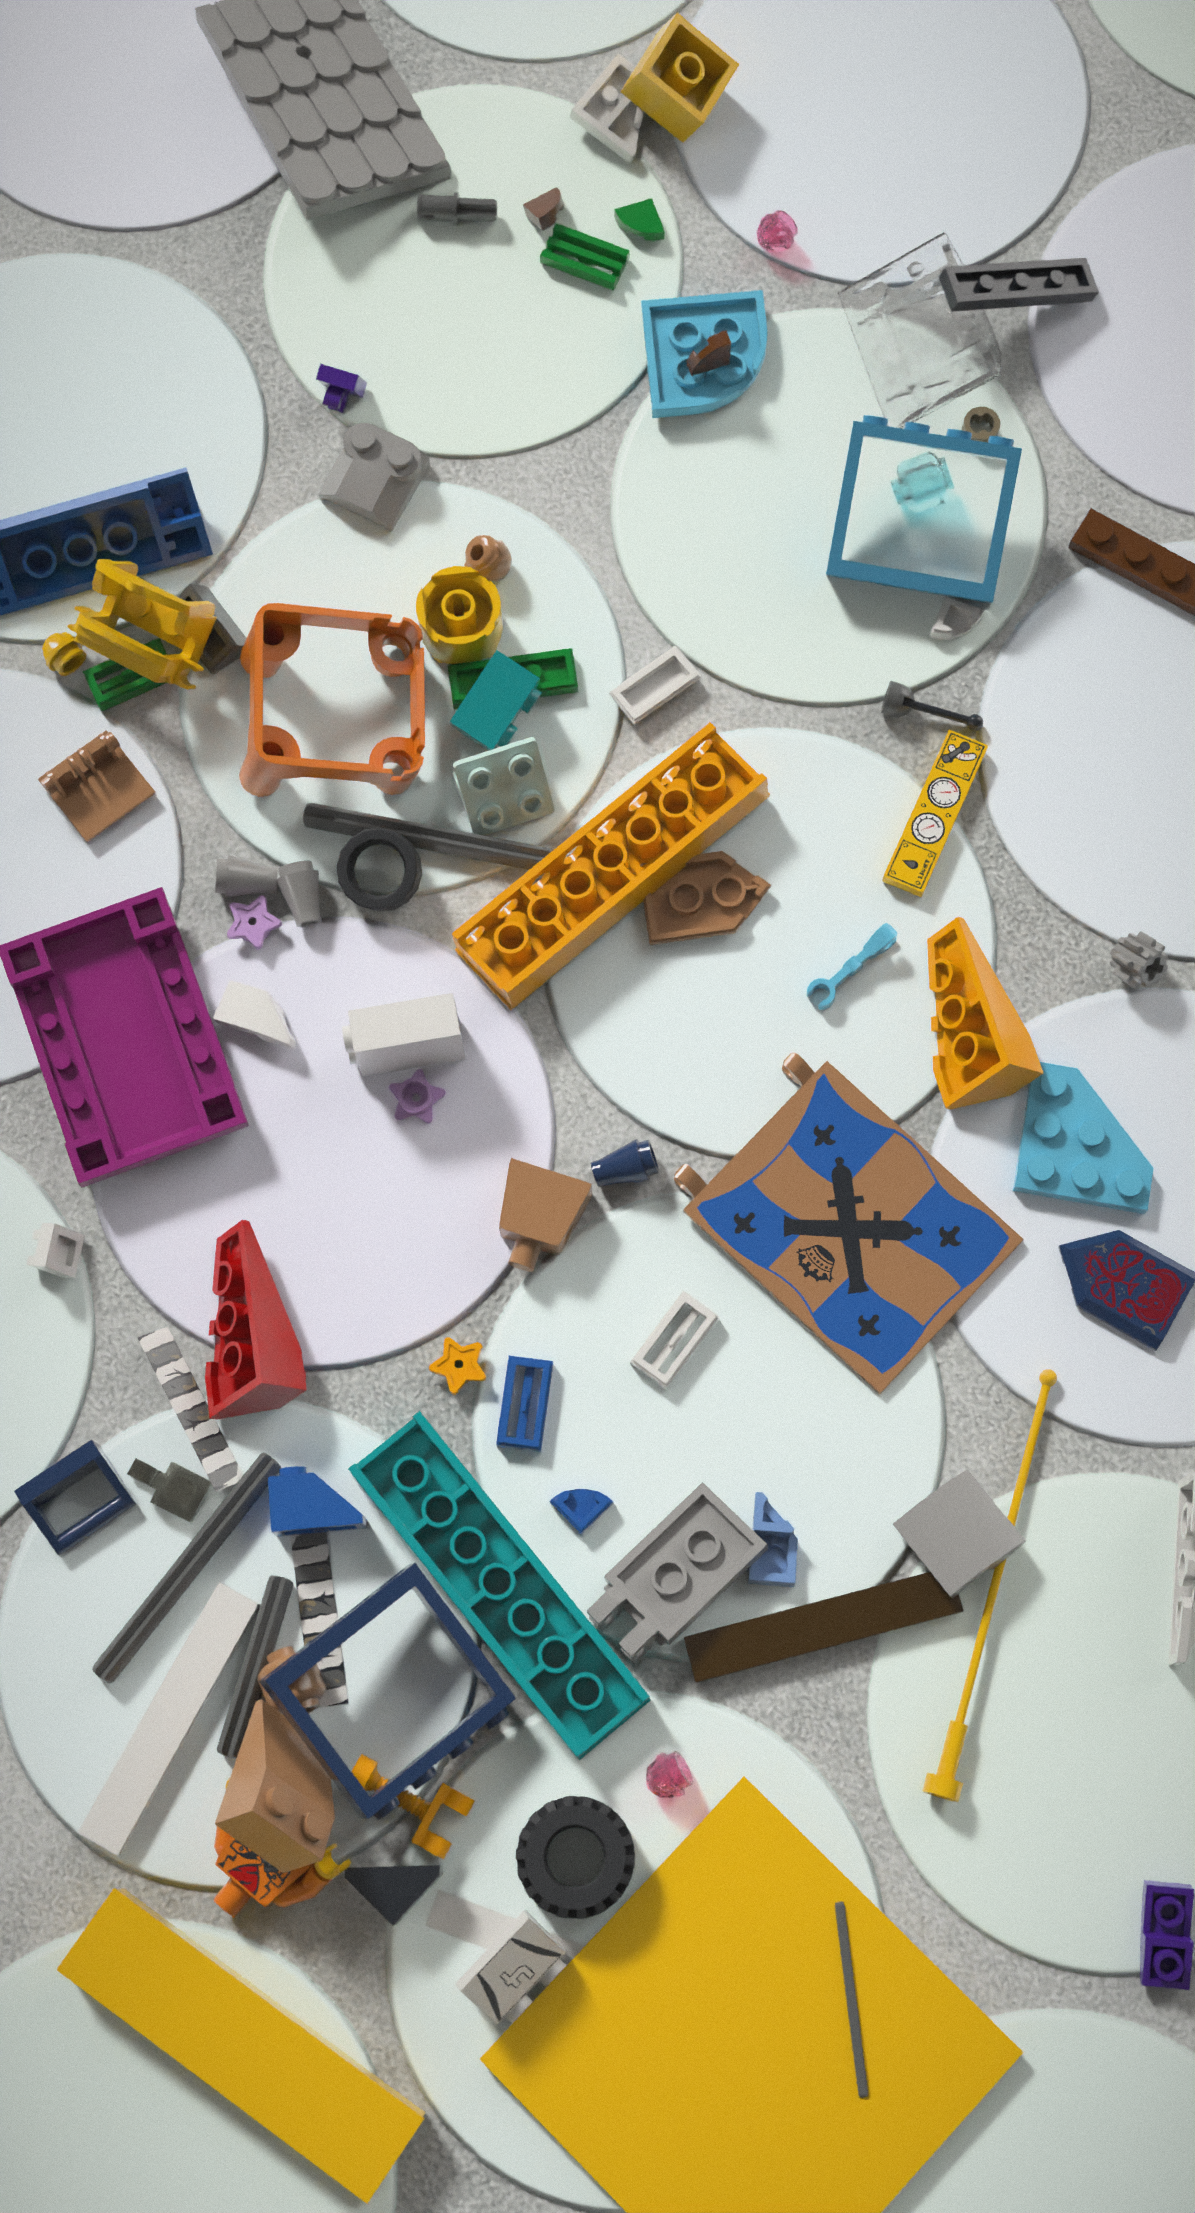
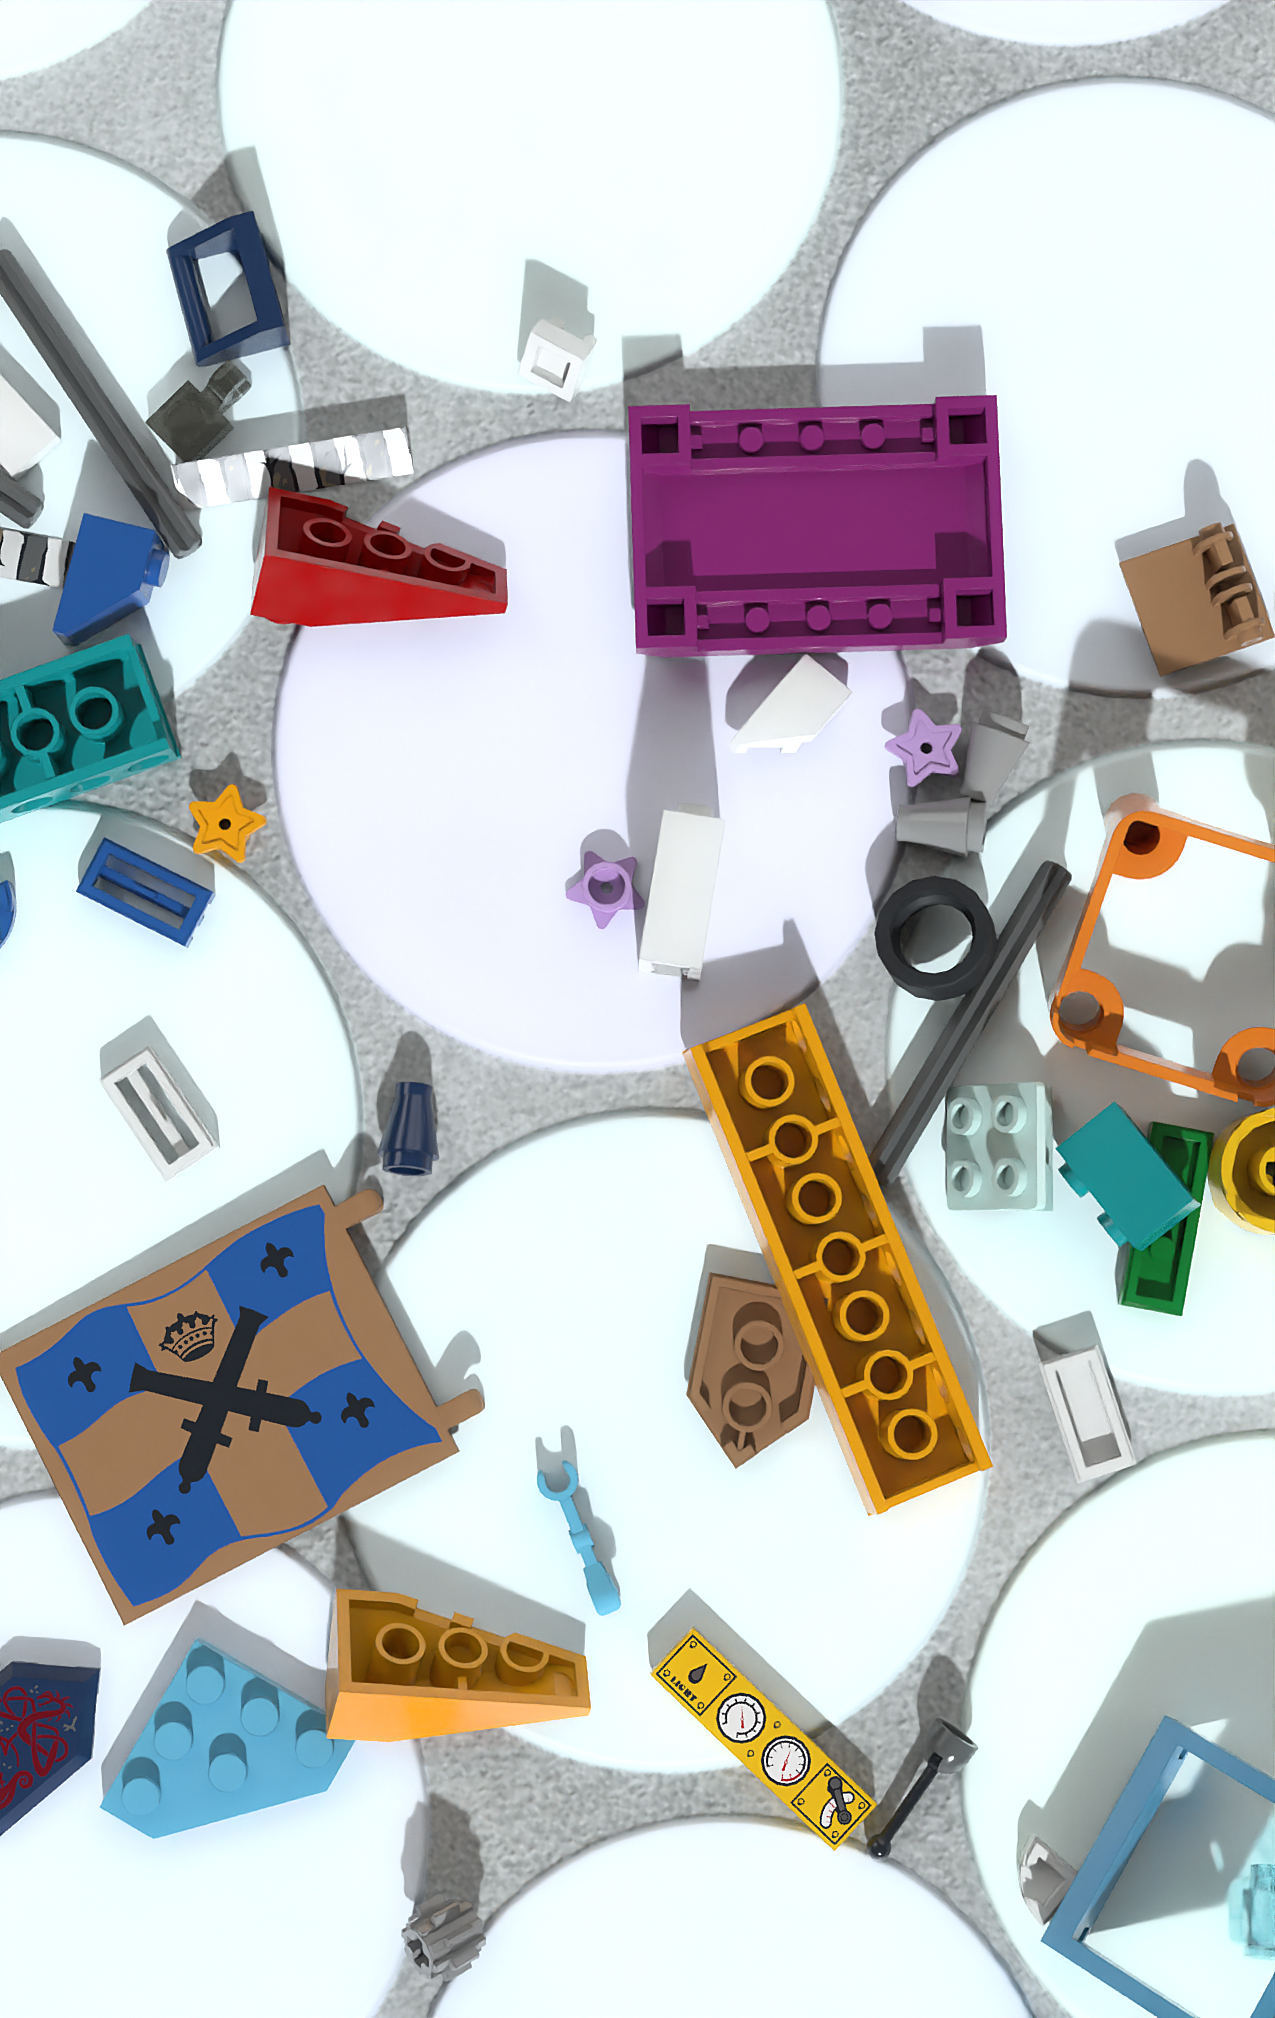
camera: 105 degrees right, 10 degrees up
medium nougat torso [499,1158,593,1272] -> none

